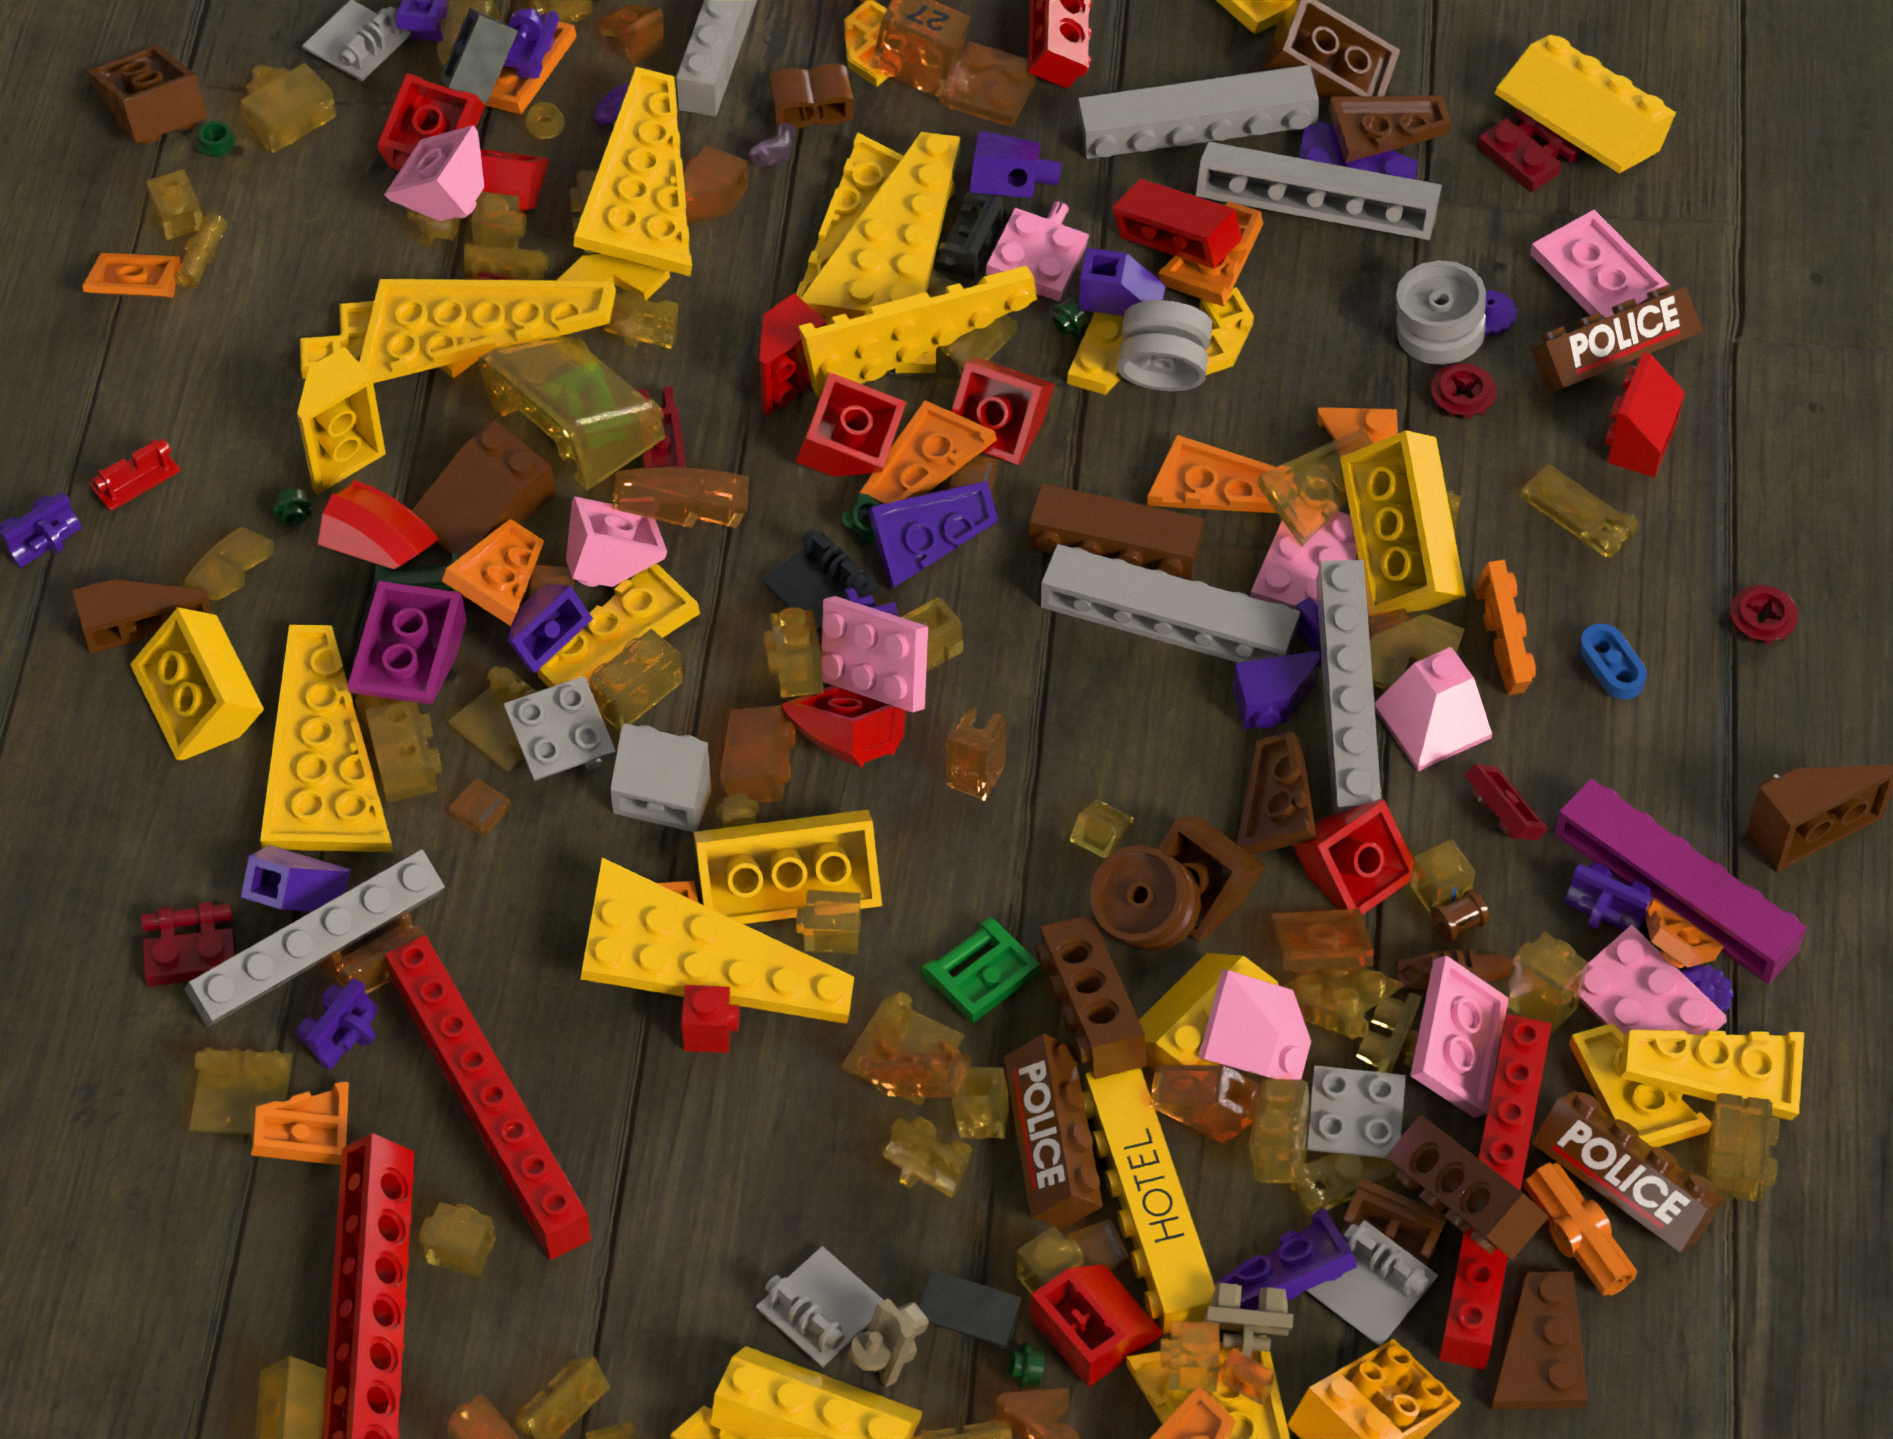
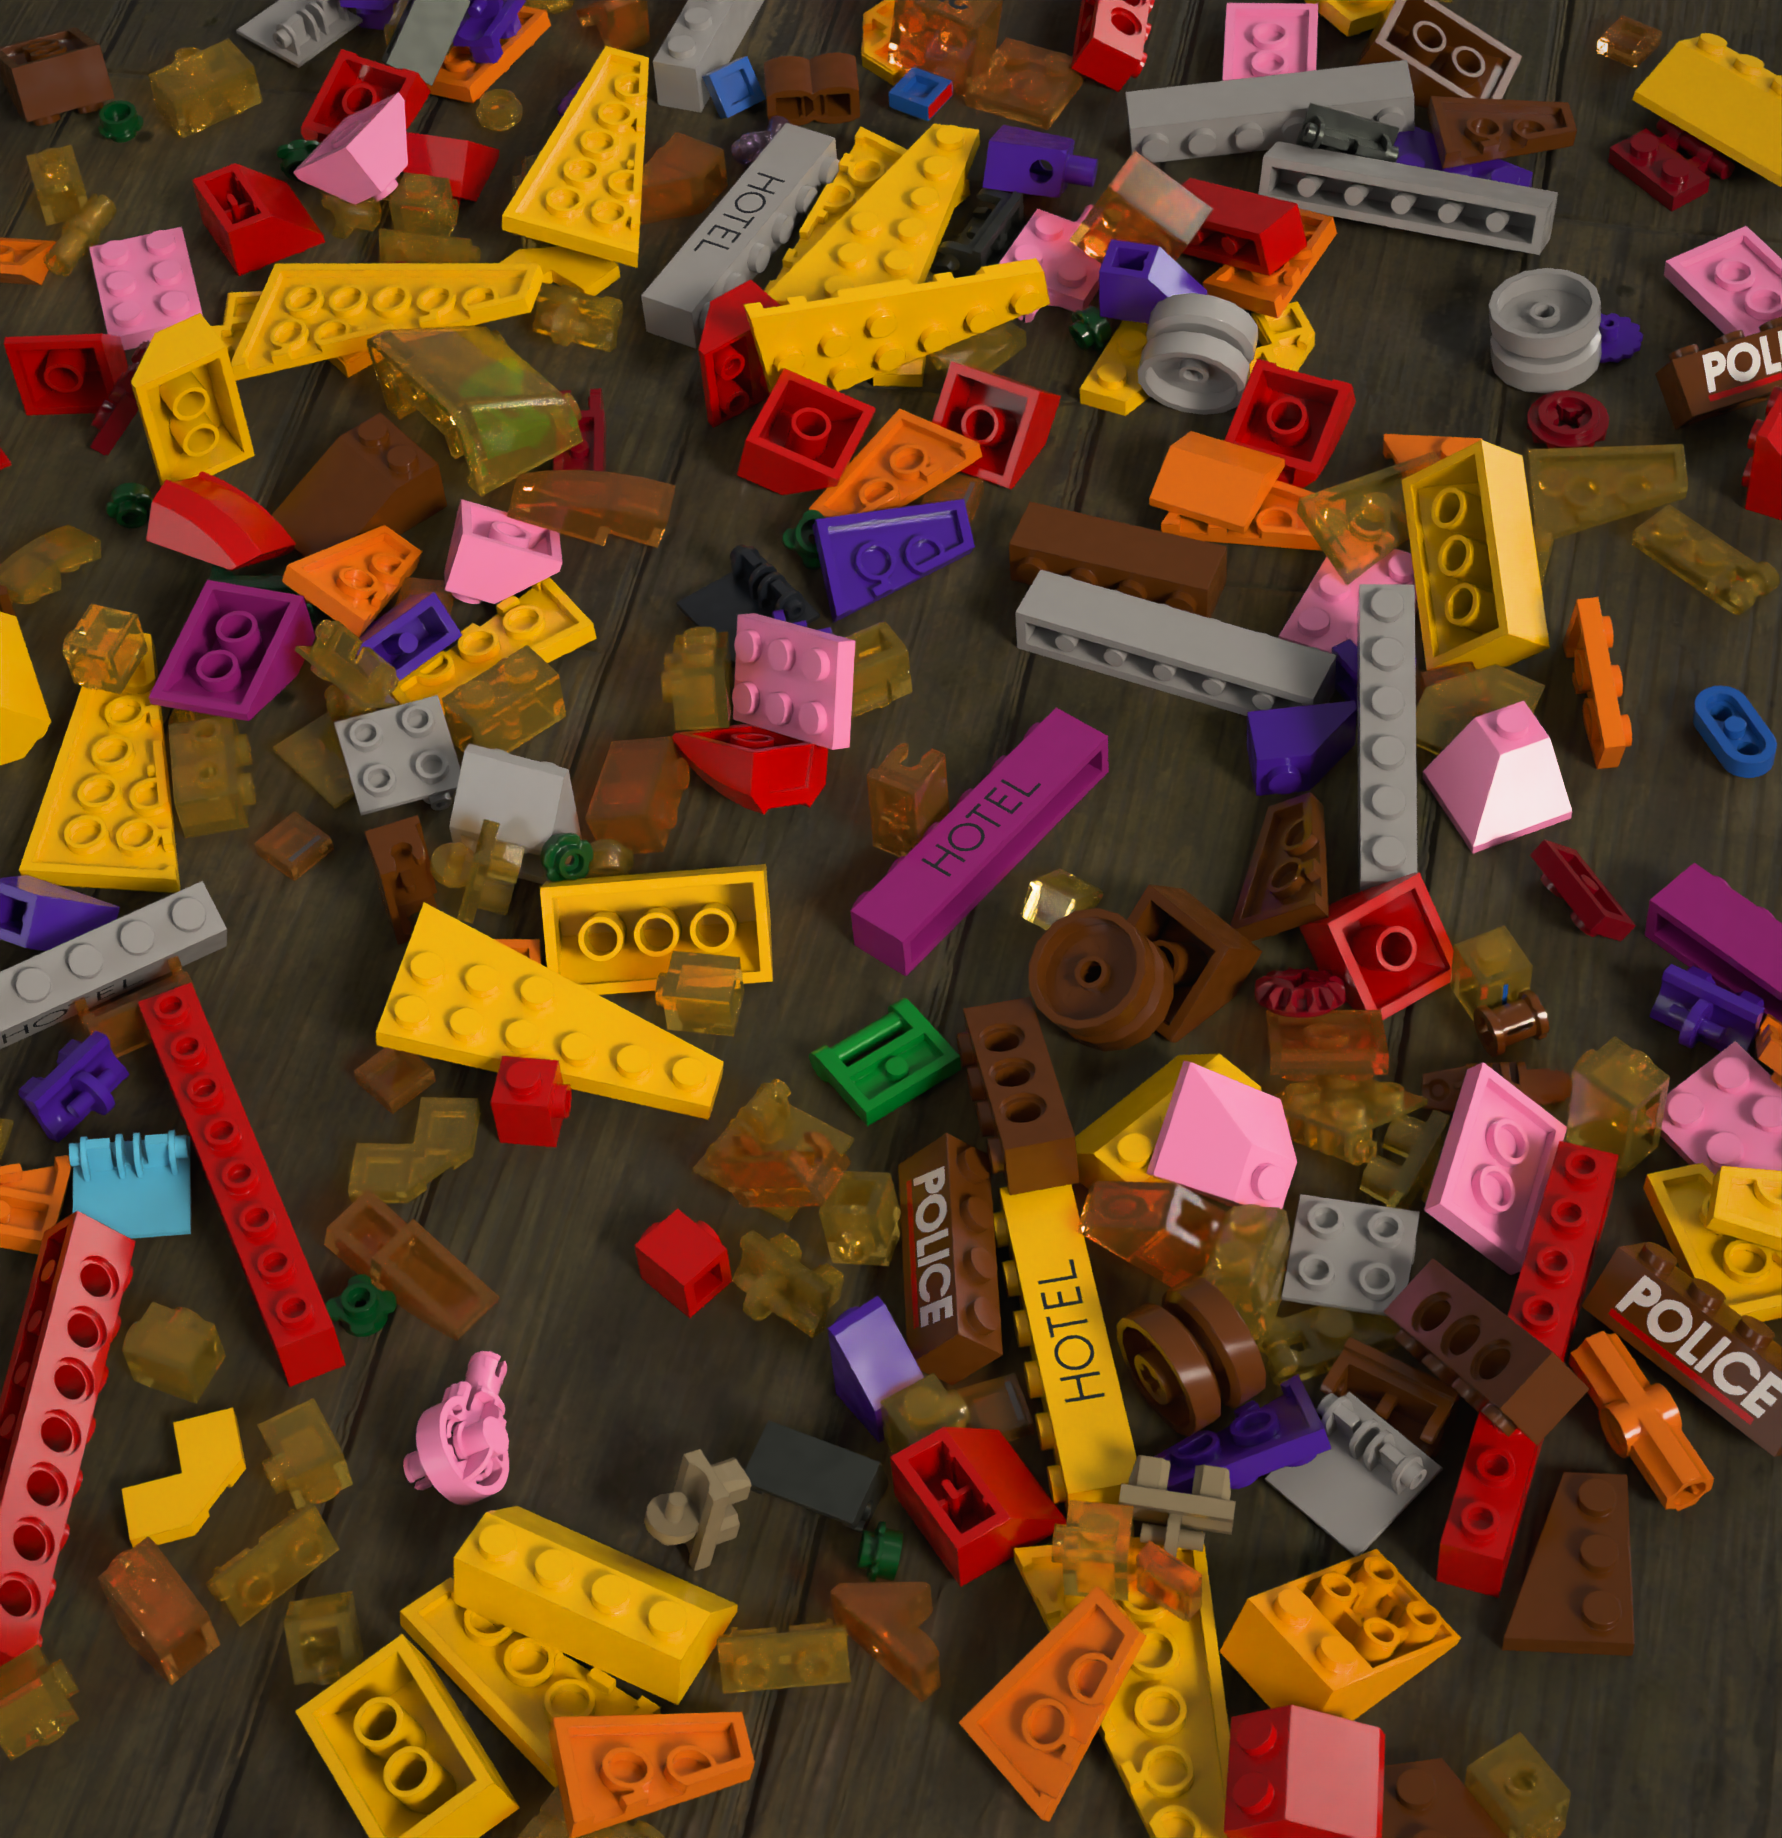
camera: 10 degrees right, 5 degrees down
light grey hinge [756,1246,883,1368] -> none
none -> red slope [4,334,129,416]
none -> clear yellow brick [62,604,148,694]
none -> medium azure hinge [69,1130,191,1239]
none -> bright pink plate [89,227,203,350]
none -> dark red hinge [90,340,150,455]
none -> yellow tile [122,1407,246,1551]
none -> red slope [192,163,325,276]
none -> clear yellow brick [258,1398,353,1511]
none -> dark green plate [276,139,321,181]
none -> clear yellow hinge [295,620,399,711]
none -> clear orange slope [324,1188,499,1341]
none -> dark green plate [325,1274,397,1337]
none -> clear yellow tile [348,1097,480,1203]
none -> clear orange tile [354,1047,436,1114]
none -> reddish brown hinge [364,815,439,945]
none -> bright pink pin [403,1351,509,1505]
none -> clear yellow hips [430,819,525,924]
none -> dark green plate [540,833,594,882]
none -> red brick [634,1208,732,1318]
none -> light grey brick [641,122,840,349]
none -> blue plate [702,56,766,119]
none -> slope [827,1296,928,1443]
none -> magenta brick [851,708,1109,976]
none -> blue plate [888,66,953,121]
none -> clear orange brick [1070,150,1213,264]
none -> reddish brown wheel [1117,1275,1266,1437]
none -> orange slope [1149,431,1285,534]
none -> bright pink plate [1222,3,1318,81]
none -> red slope [1224,359,1356,489]
none -> dark red gear [1254,967,1346,1018]
none -> pearl dark grey hinge [1296,102,1400,163]
none -> clear yellow wing [1527,444,1688,545]
none -> clear orange tile [1596,15,1662,69]

